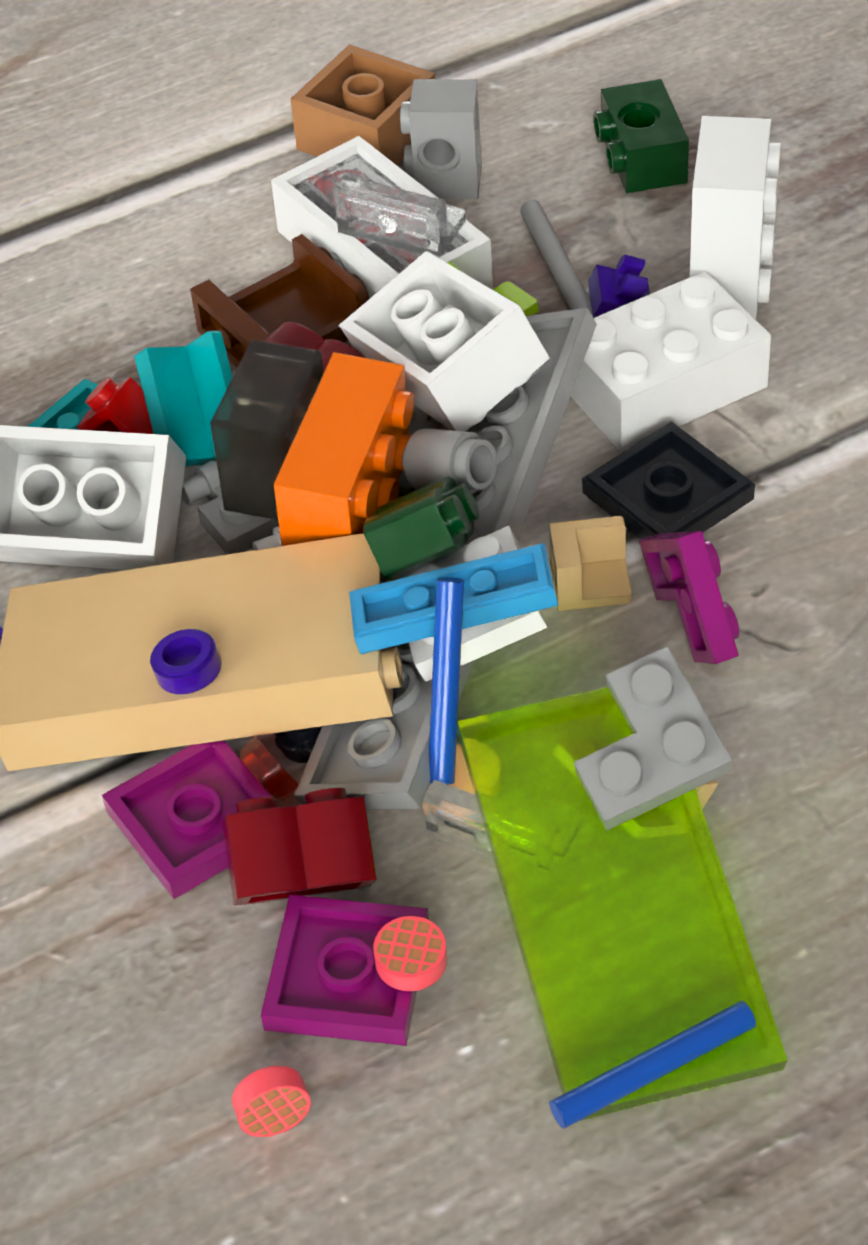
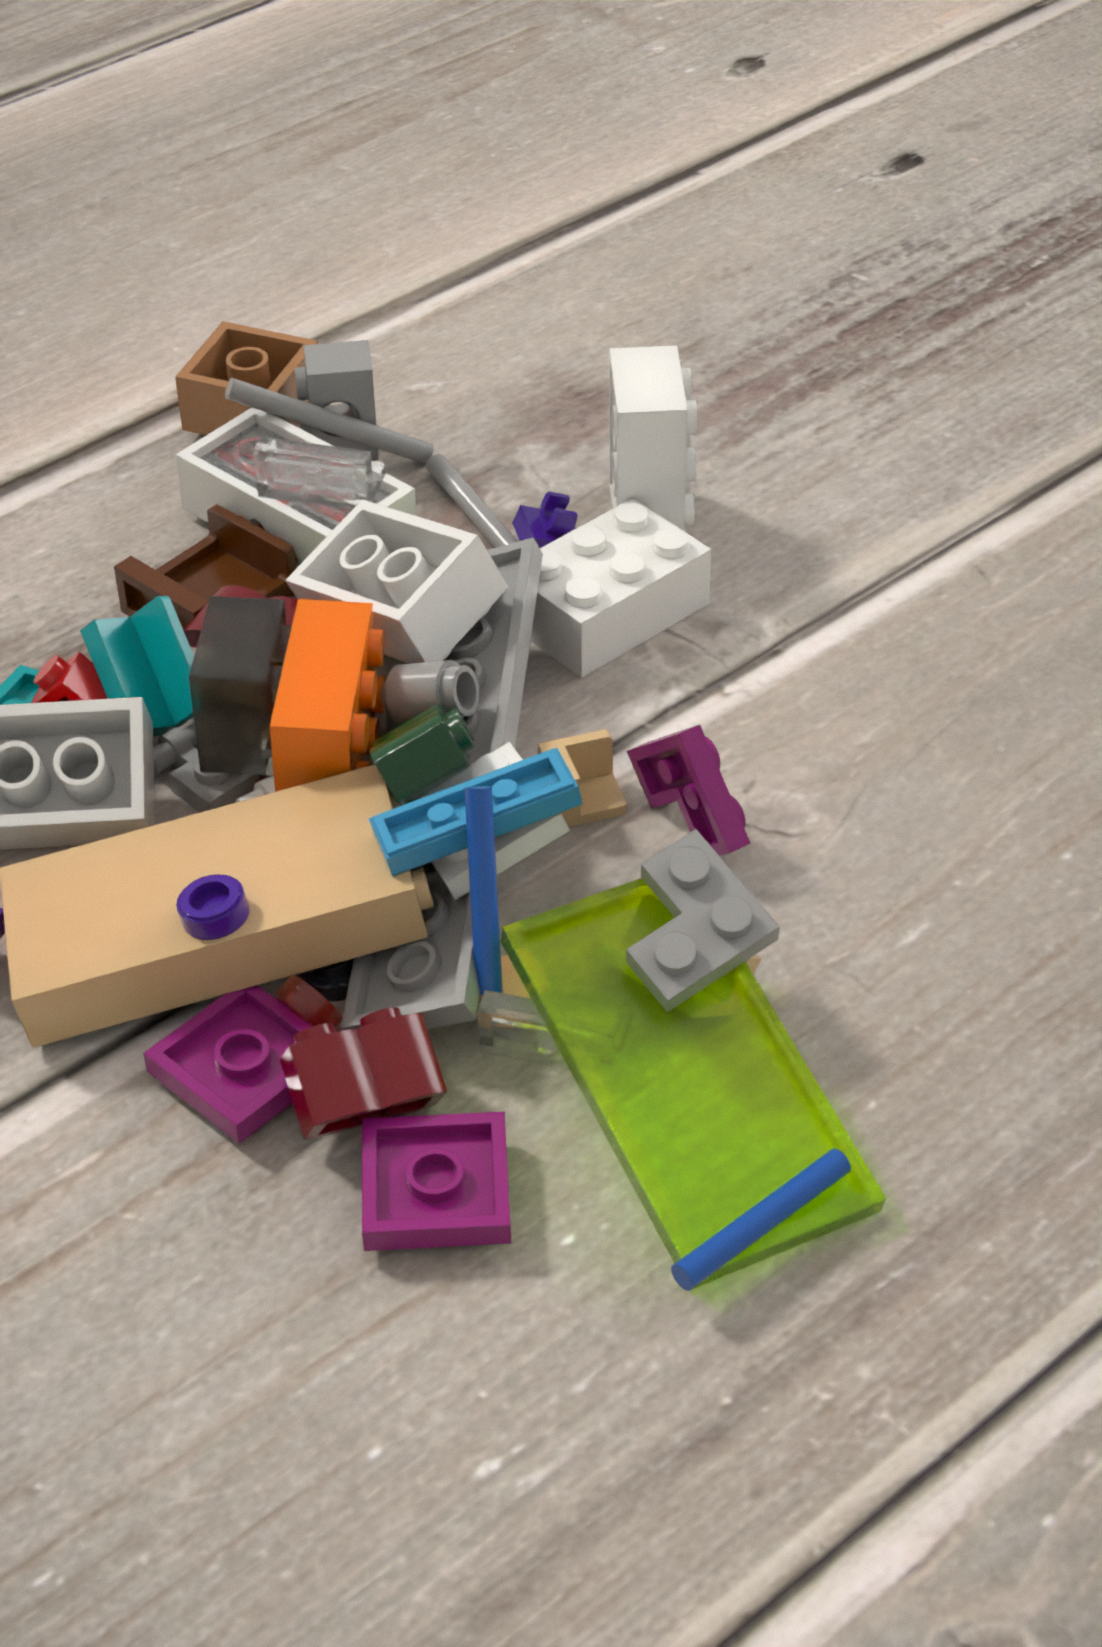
camera: 15 degrees left, 5 degrees down
coral tile [231,1066,311,1137] -> none
coral tile [373,916,447,991] -> none
black plate [582,421,755,540] -> none
dark green brick [593,79,689,194] -> none
none -> light grey bar [225,378,434,464]

